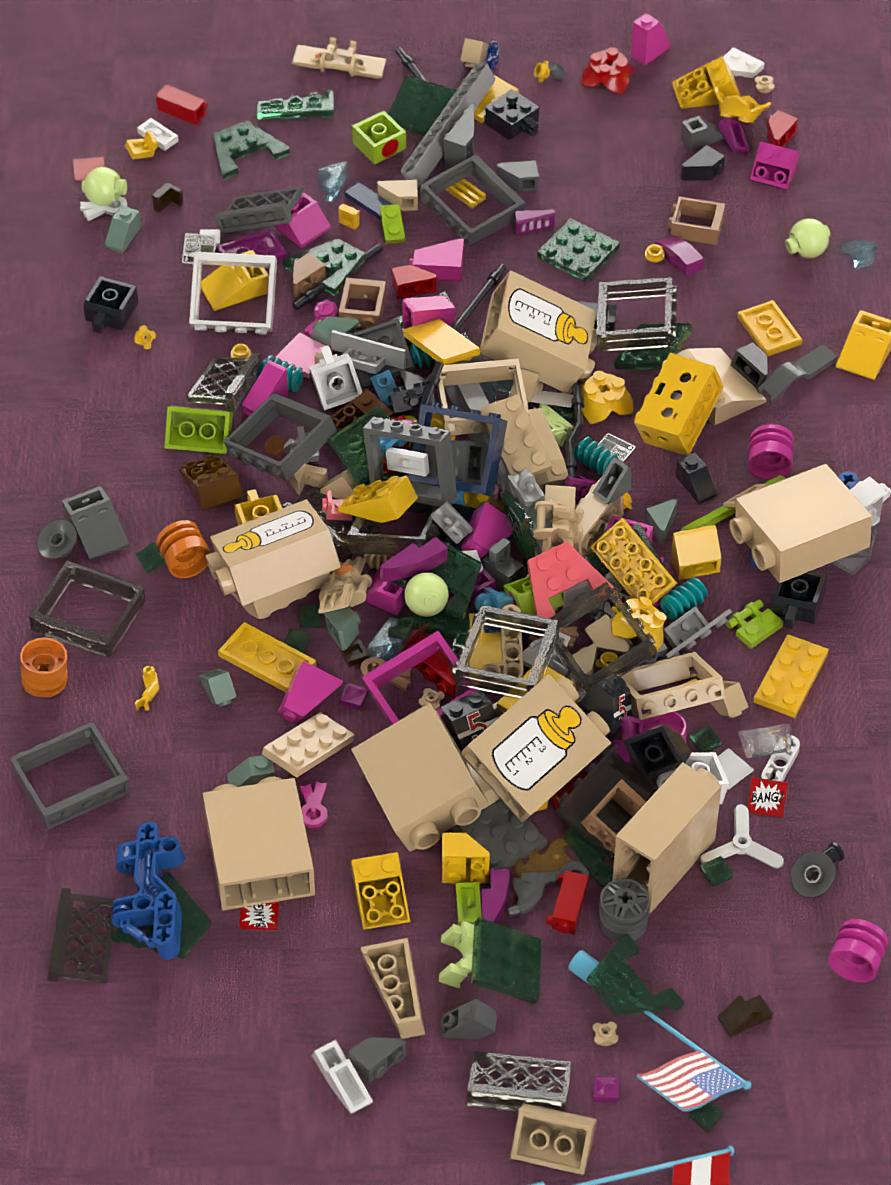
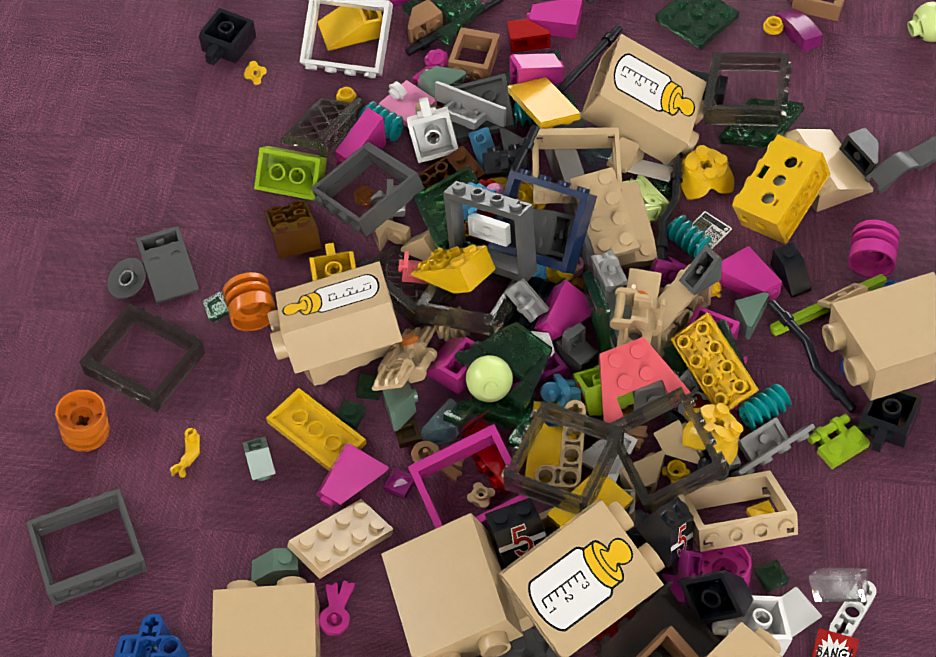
camera: 10 degrees right, 5 degrees up
magenta slope [380,537,448,582] -> none
dark grey arm [545,656,571,678] -> none
yellow slope [671,525,721,580] -> none
tan slope [710,681,748,718] -> none
yellow tile [737,300,802,357] -> none
yellow plate [753,634,829,718] -> none
none -> white plate [388,81,407,100]
none -> dark pink slope [719,246,782,301]
none -> black bar [768,299,857,413]

